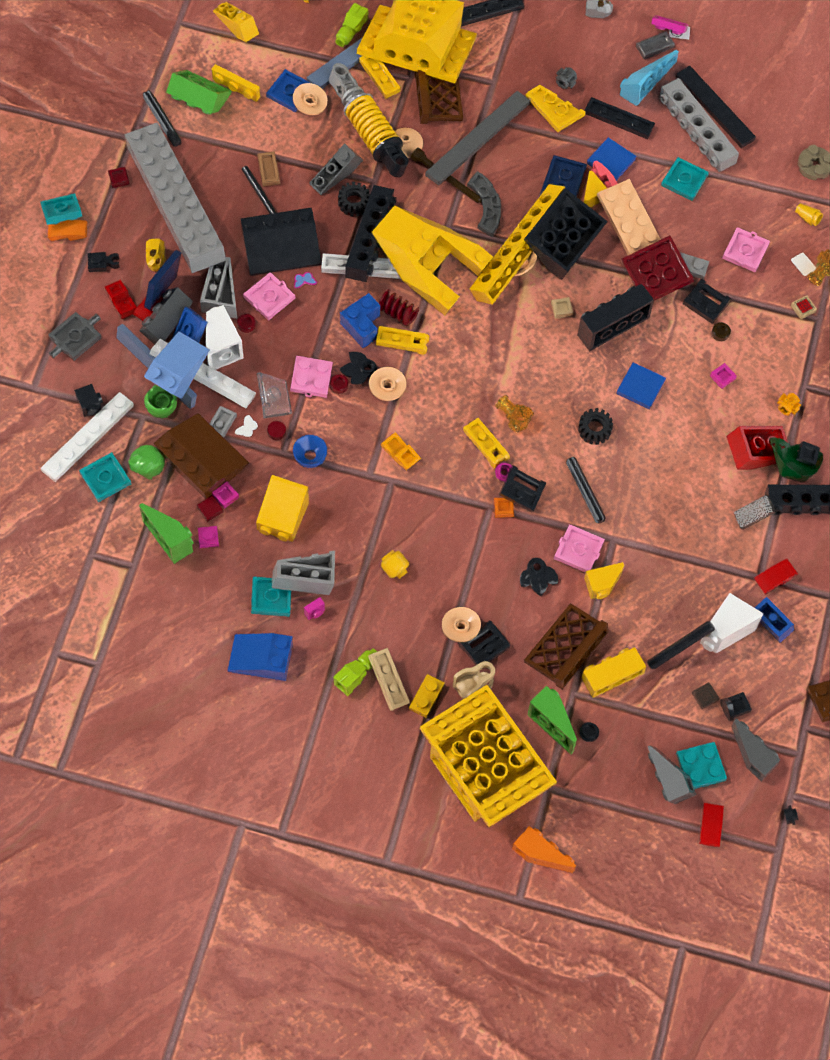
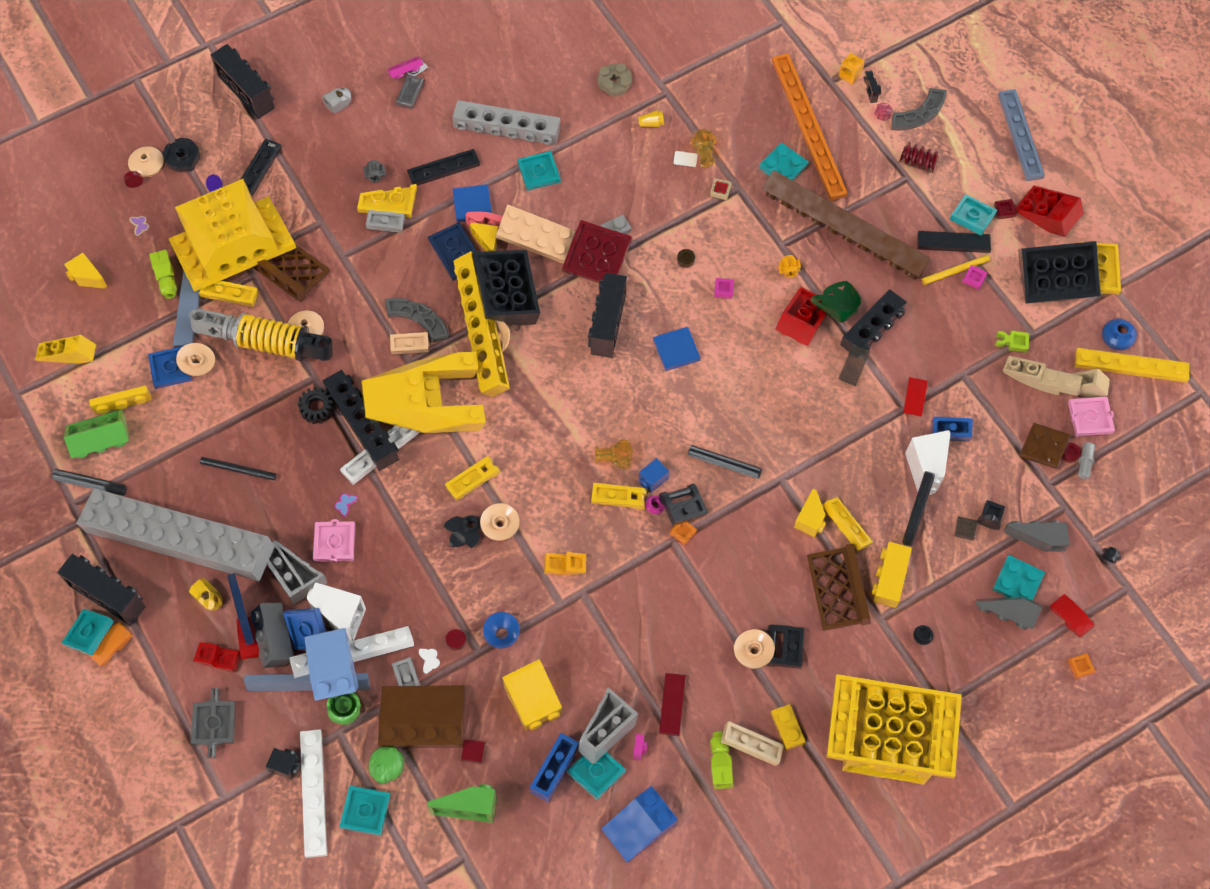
camera: 45 degrees left, 0 degrees up
black plate [87,252,120,272] -> none
dark red tile [108,167,130,188] -> none
dark pink plate [198,526,219,548] -> none
dark pink plate [212,482,239,509] -> none
dark red tile [237,314,256,333] -> none
black slope [240,207,322,276] -> none
medium nougat tile [257,151,280,187] -> none
clear slope [257,372,292,419] -> none
bright pink plate [290,356,333,398] -> none
dark grey slope [309,143,363,195] -> none
dark red tile [330,374,349,394] -> none
blue brick [340,293,380,348] -> none
dark red piece [379,289,419,326] -> none
yellow head [381,550,409,579] -> none
dark brown piece [410,147,482,203] -> none
dark grey tile [425,91,530,186] -> none
tan piece [453,661,495,699] -> none
orange slope [512,826,576,873] -> none
black plate [520,558,558,596] -> none
bright green slope [527,686,577,755] -> none
tan tile [551,297,573,319] -> none
bright pink plate [554,524,605,573] -> none
black tyre [578,408,613,445] -> none
medium azure wedge [620,50,679,106] -> none
black tile [676,66,756,148] -> none
black plate [683,279,732,324] -> none
bright pink plate [722,227,770,273] -> none
black plate [796,441,820,466] -> none
none -> black brick [57,553,146,626]
none -> light grey plate [366,210,405,233]
none -> light nougat plate [390,332,429,355]
none -> blue brick [530,733,579,803]
none -> blue brick [639,458,669,493]
none -> dark red tile [659,673,686,737]
none -> yellow plate [822,497,873,551]
none -> orange tile [1067,653,1096,679]

